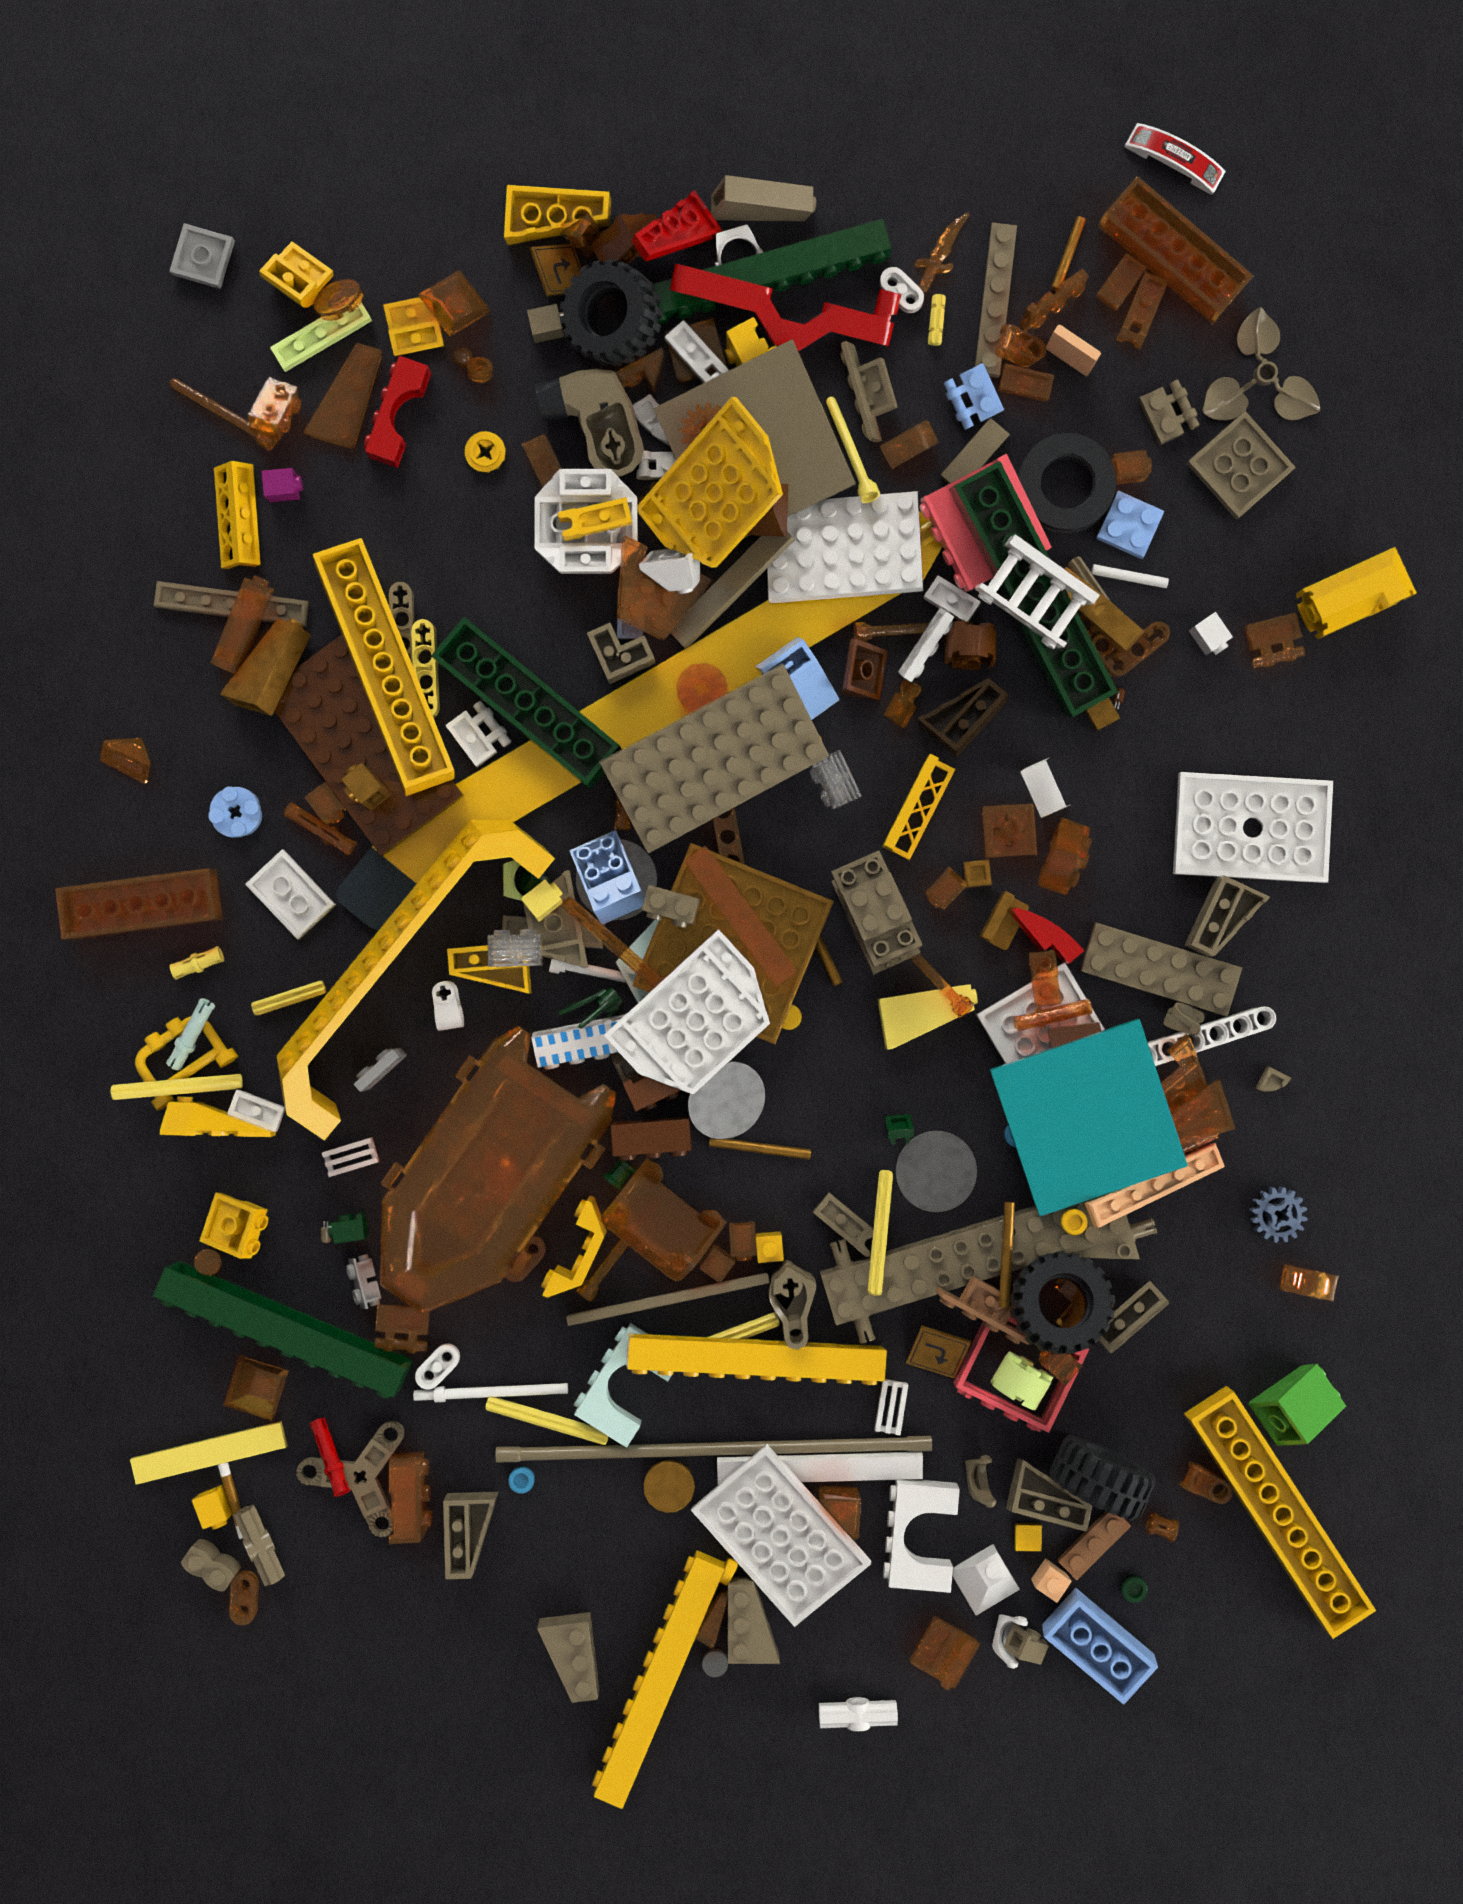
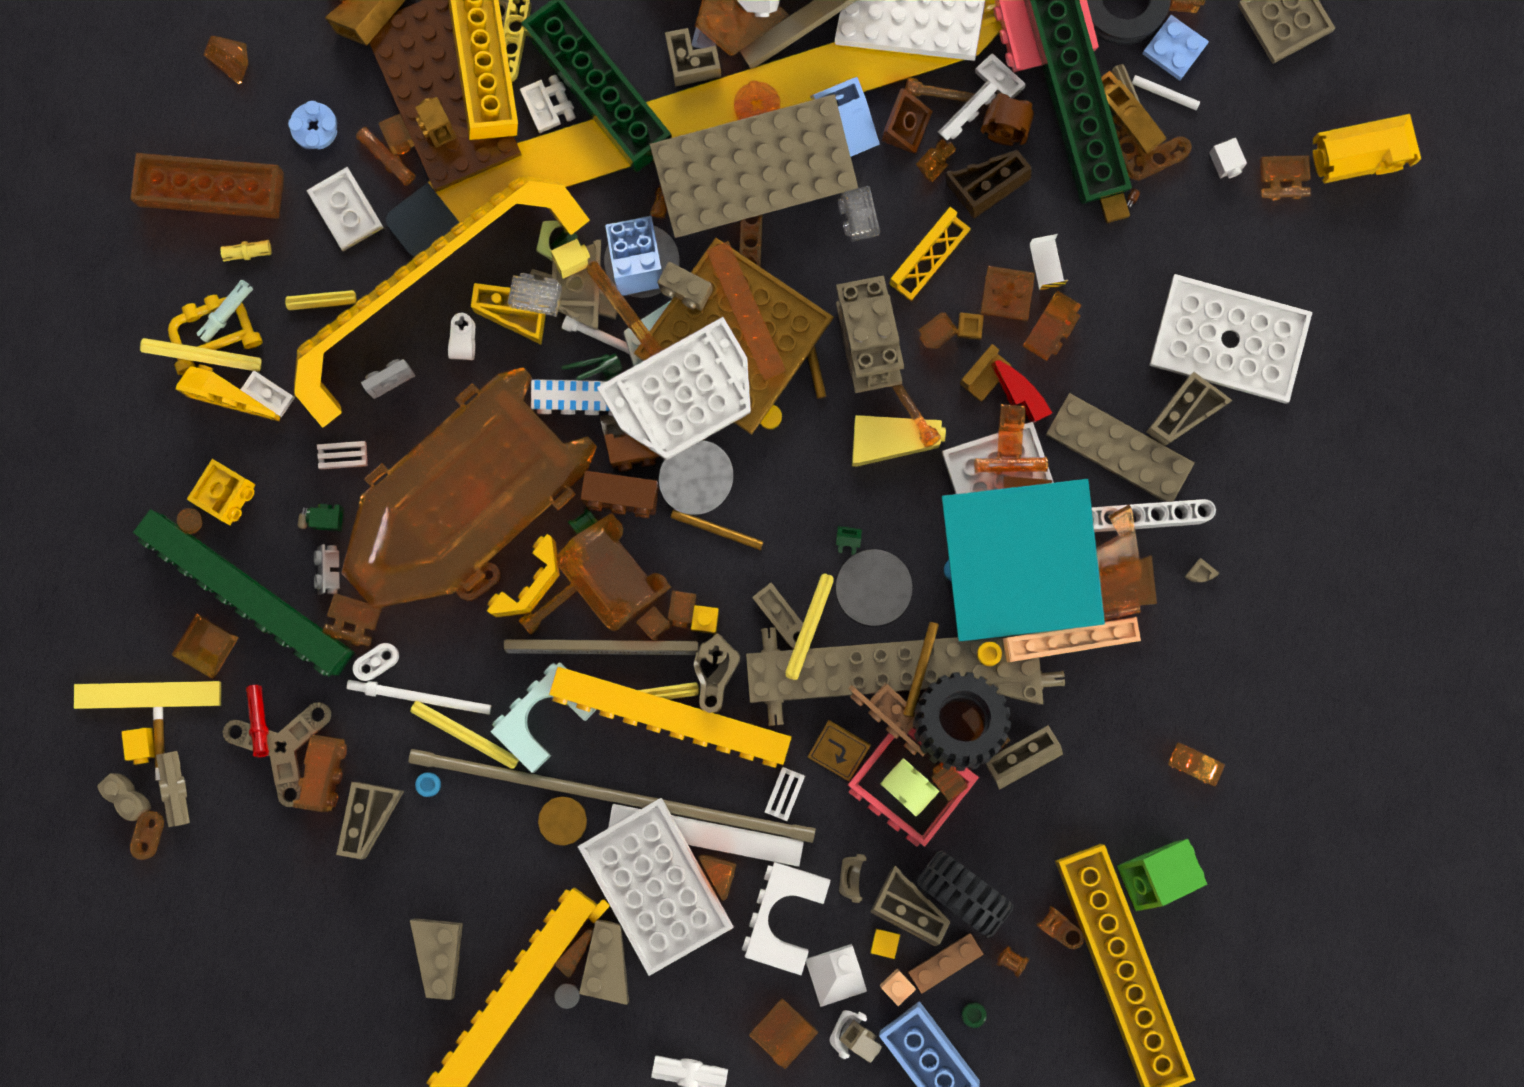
camera: 20 degrees right, 5 degrees down
white fence [975,535,1100,649] -> none
dark tan helmet [1164,1003,1205,1035] -> none
sand blue gear [1249,1186,1308,1243] -> none

